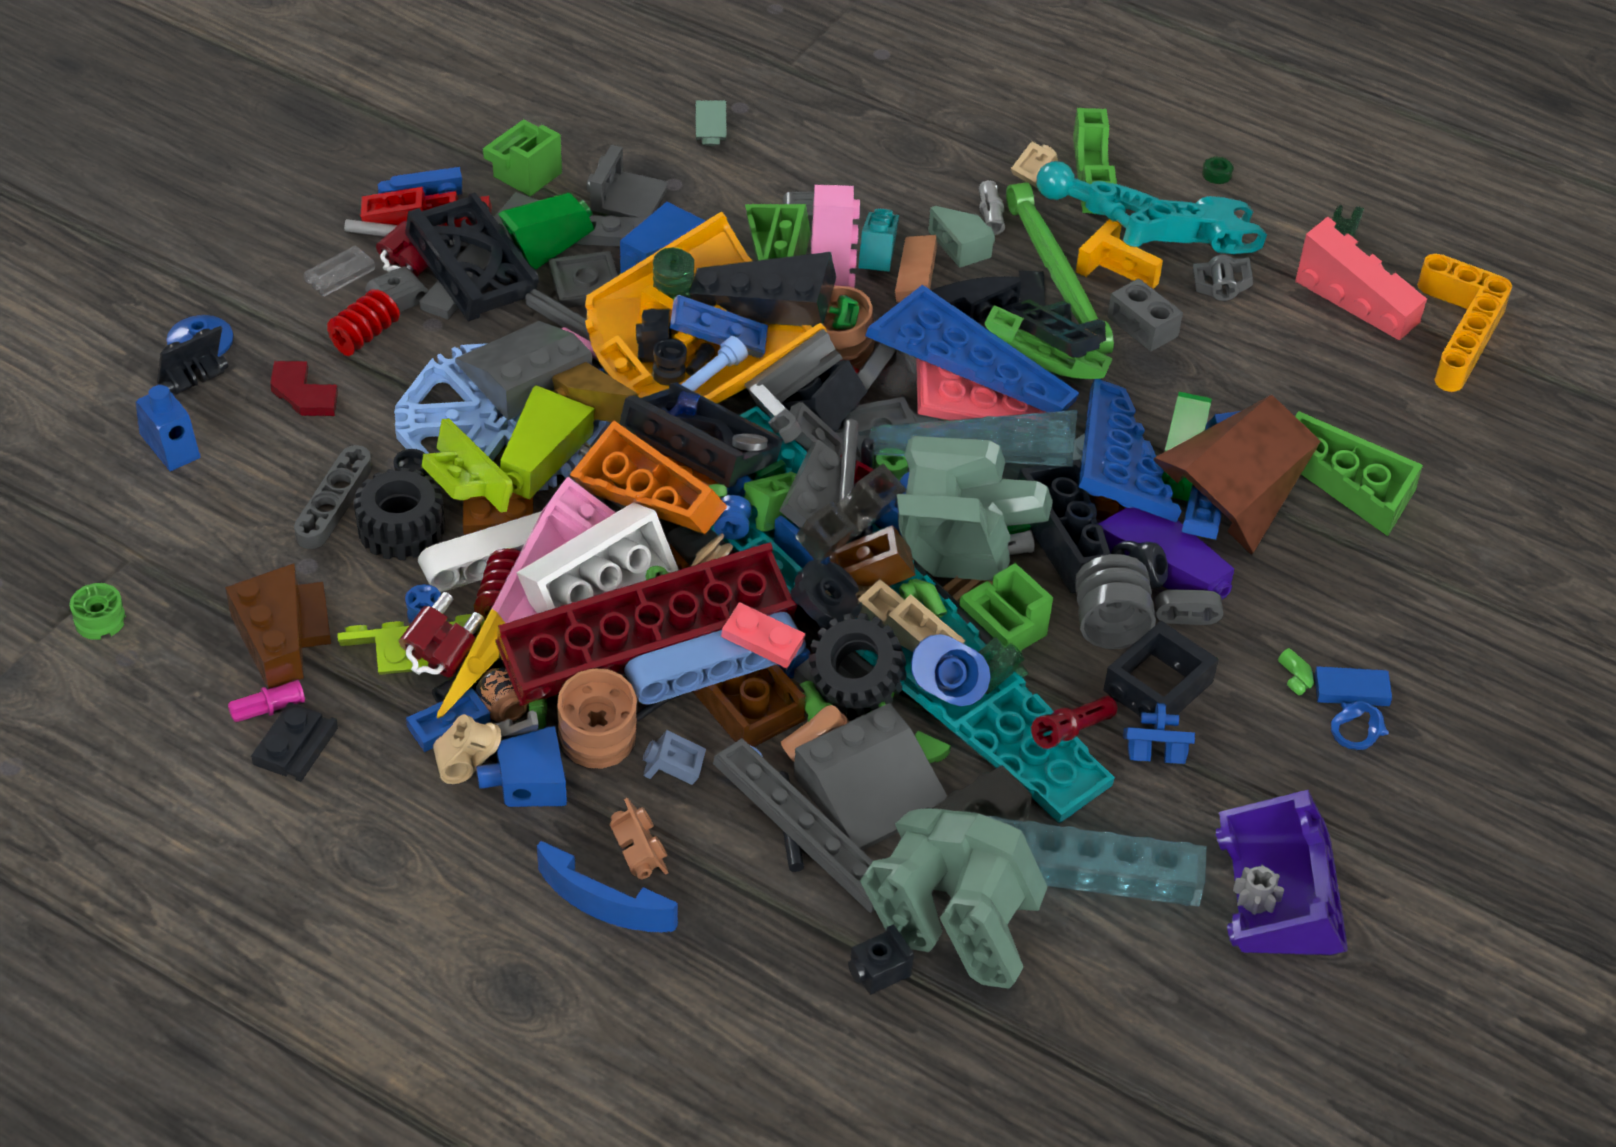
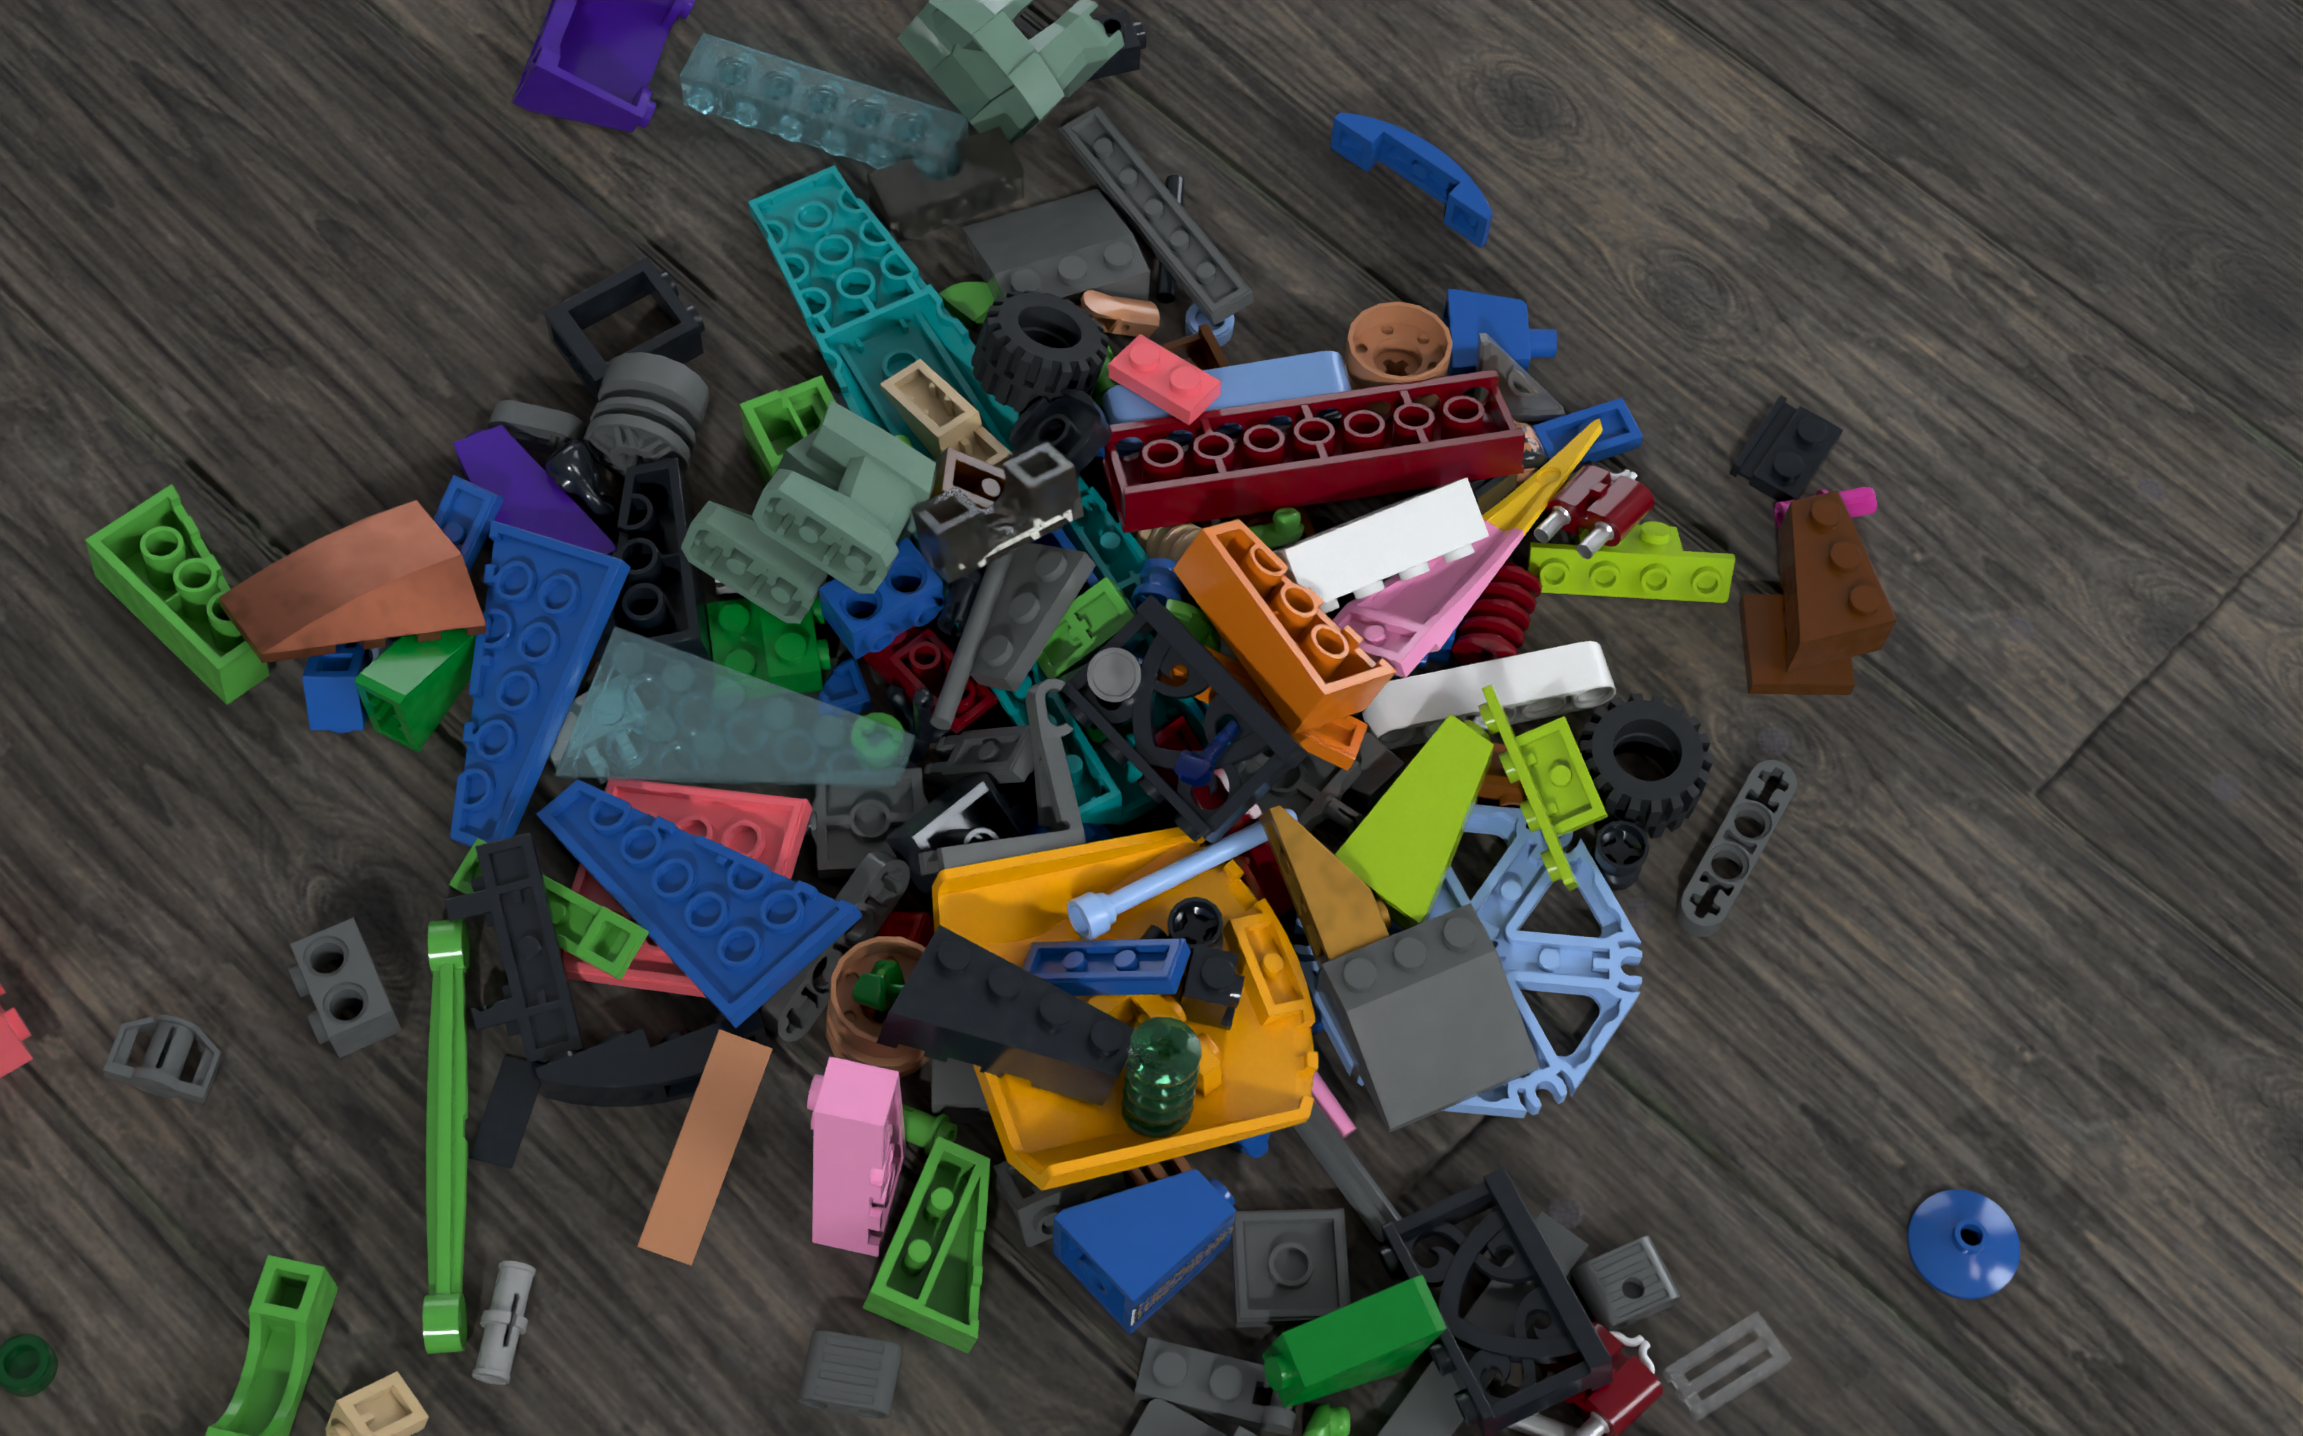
camera: 170 degrees left, 15 degrees up
bright green wheel [69,583,126,640] -> none
blue torso [136,385,200,471] -> none
black hinge [157,326,228,395] -> none
dark red tile [270,361,338,416] -> none
red piece [327,289,400,356] -> none
blue wheel [405,584,441,624] -> none
tan piece [433,715,501,784] -> none
nougat hinge [610,798,669,879] -> none
sand blue bracket [643,730,706,785] -> none
teal slope [858,209,899,272] -> none
blue piece [911,634,990,706] -> none
sand green slope [928,206,995,268] -> none
clear green bracket [978,637,1029,695] -> none
dark red pin [1031,696,1118,749] -> none
teal piece [1036,161,1267,254] -> none
light orange bracket [1076,219,1163,289] -> none
blue hips [1123,703,1195,764] -> none
light grey gear [1233,865,1284,915] -> none
bright green arm [1278,648,1314,695] -> none
blue tile [1314,666,1392,706] -> none
blue piece [1331,701,1389,750] -> none

